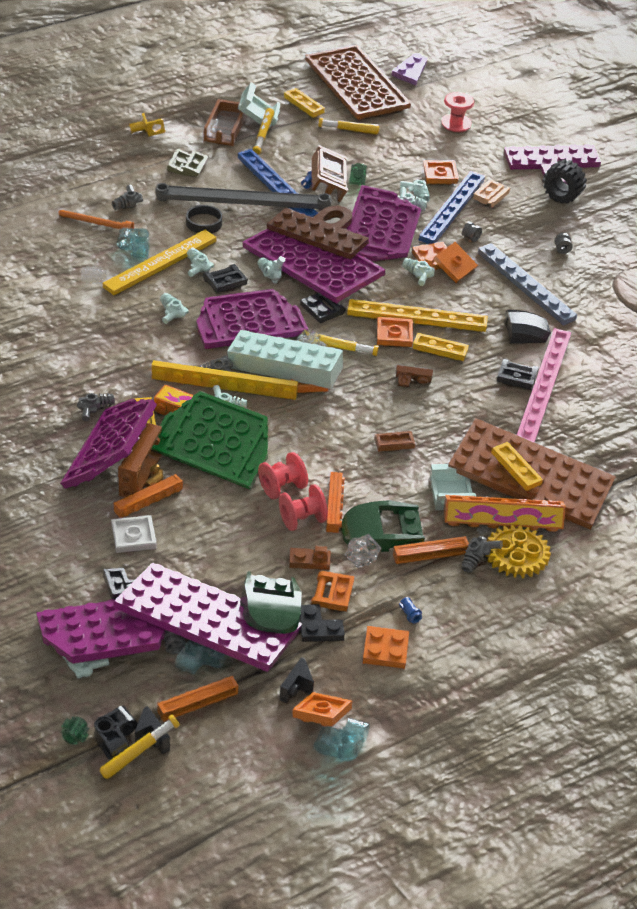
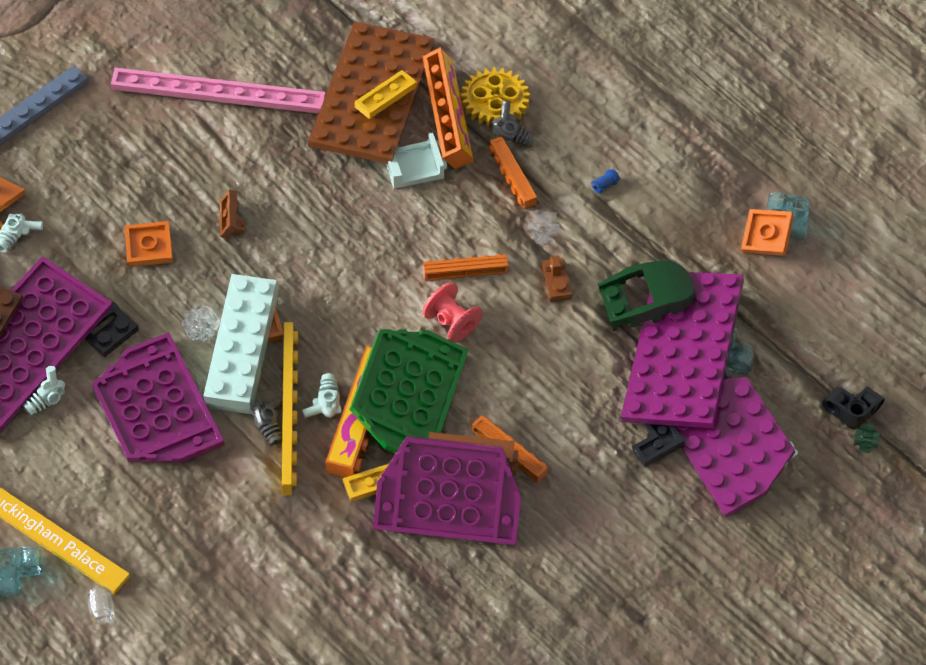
camera: 100 degrees left, 15 degrees up
dark grey piece [77,393,115,421] -> none
yellow piece [100,715,180,779] -> none
white tile [111,515,157,553] -> none
black slope [135,706,170,754] -> none
orange piece [157,676,239,722] -> none
light aqua piece [160,293,189,324] -> none
light aqua piece [187,248,214,277] -> none
black plate [203,264,248,293] -> none
coral hose [279,484,328,531] -> none
black slope [279,657,314,704] -> none
black plate [300,604,345,642] -> none
yellow piece [308,333,379,356] -> none
orange plate [310,571,355,612] -> none
dark green slope [341,500,425,552] -> none
yellow plate [347,299,488,332] -> none
orange plate [363,626,409,669] -> none
dark orange plate [374,431,416,452] -> none
yellow plate [412,333,469,361] -> none
black plate [497,359,539,390] -> none
black slope [504,310,551,344] -> none

